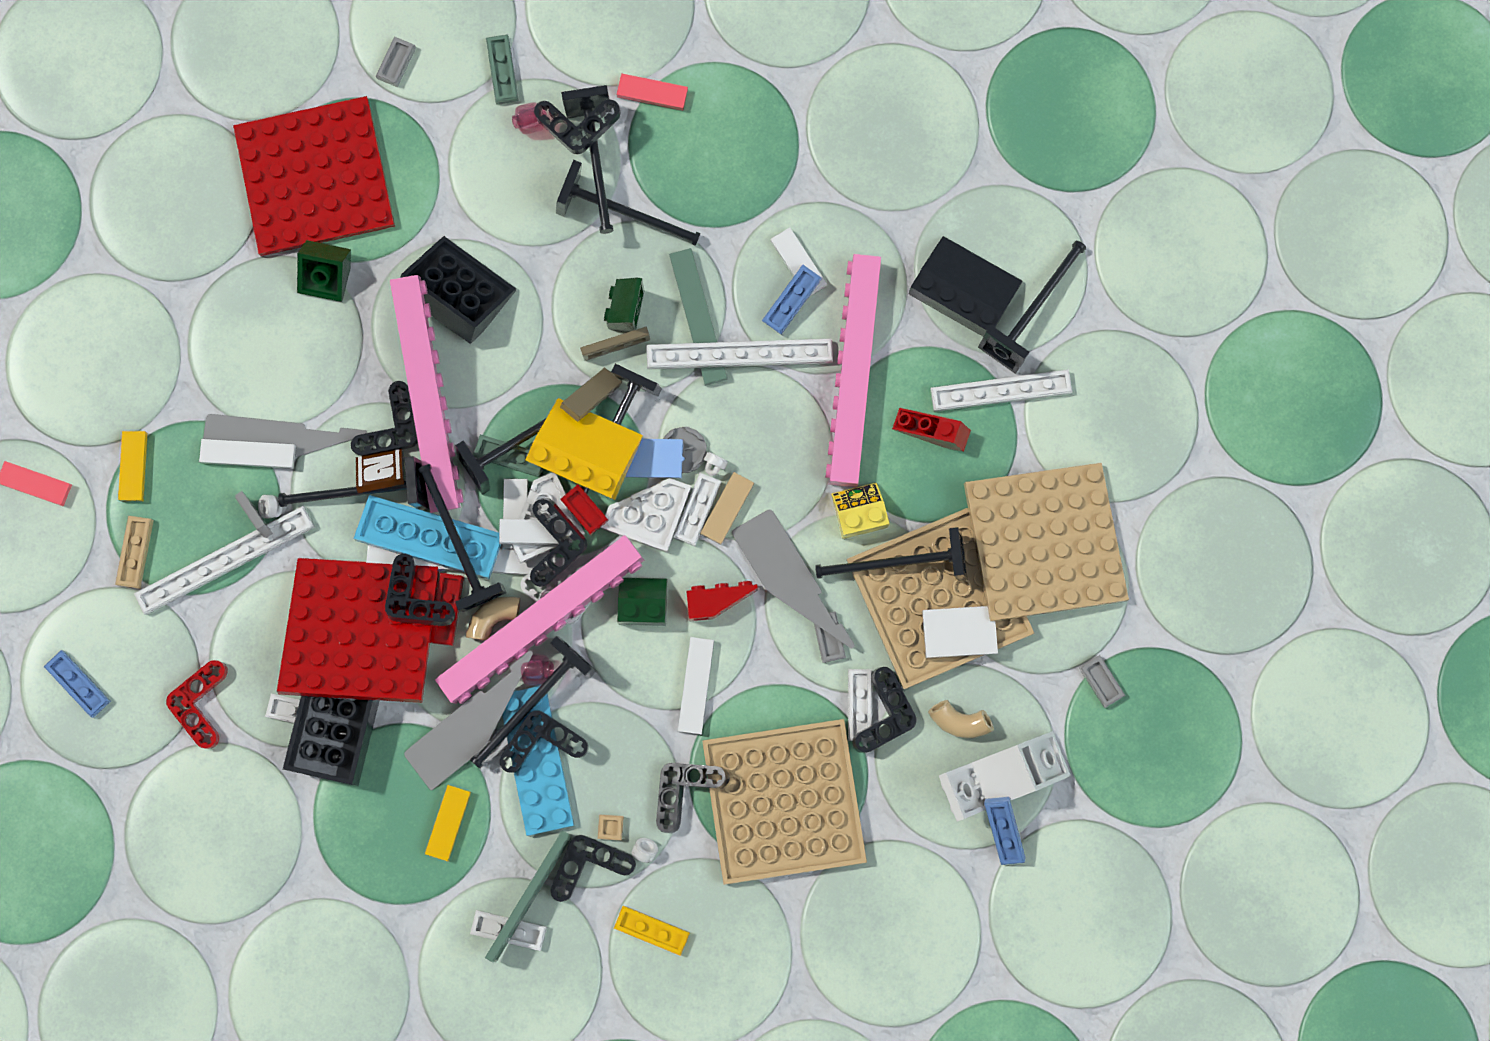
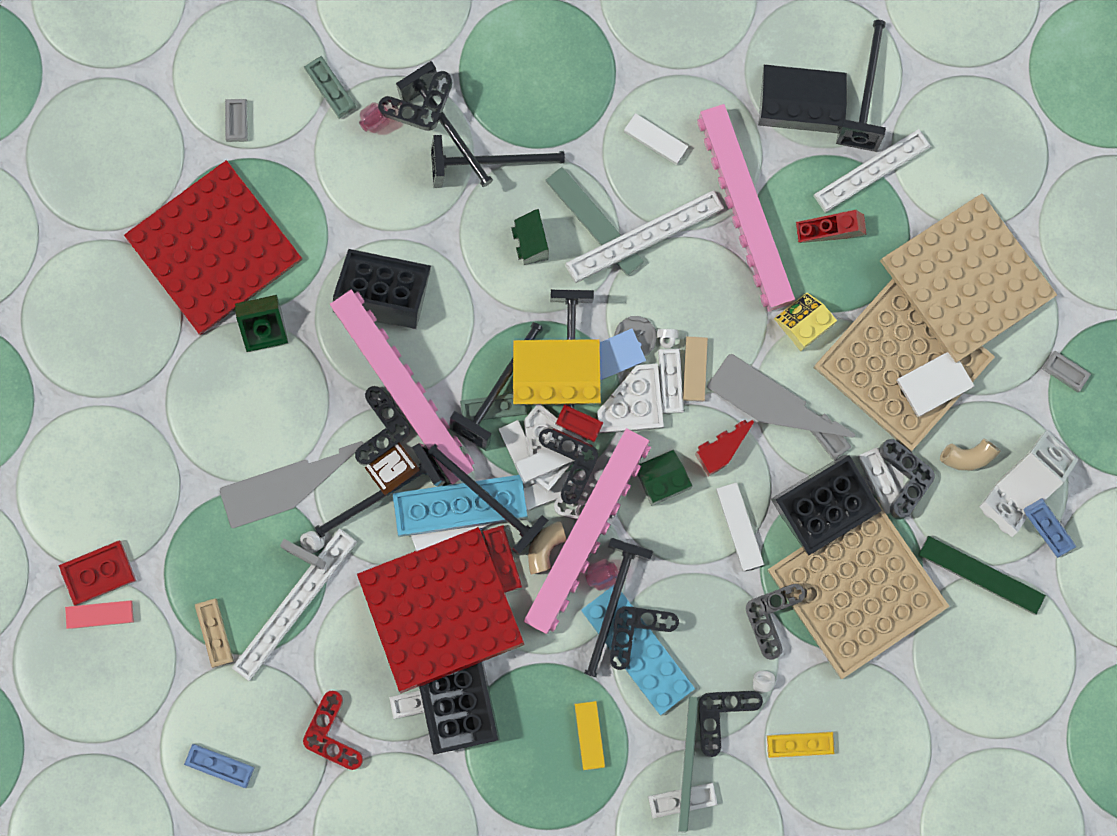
camera: 30 degrees left, 0 degrees up
yellow tile [118,431,148,502] -> none
white tile [199,439,296,469] -> none
black beam [385,553,455,626] -> none
light grey sticker [404,650,533,790] -> none
dark tan tile [560,367,622,422] -> none
dark tan tile [580,326,650,361] -> none
tan tile [597,815,624,840] -> none
coral tile [616,73,688,111] -> none
medium blue tile [762,265,822,335] -> none
black tile [815,527,968,581] -> none
none -> red tile [58,540,136,606]
none -> black slope [771,455,882,556]
none -> dark green tile [918,536,1046,615]

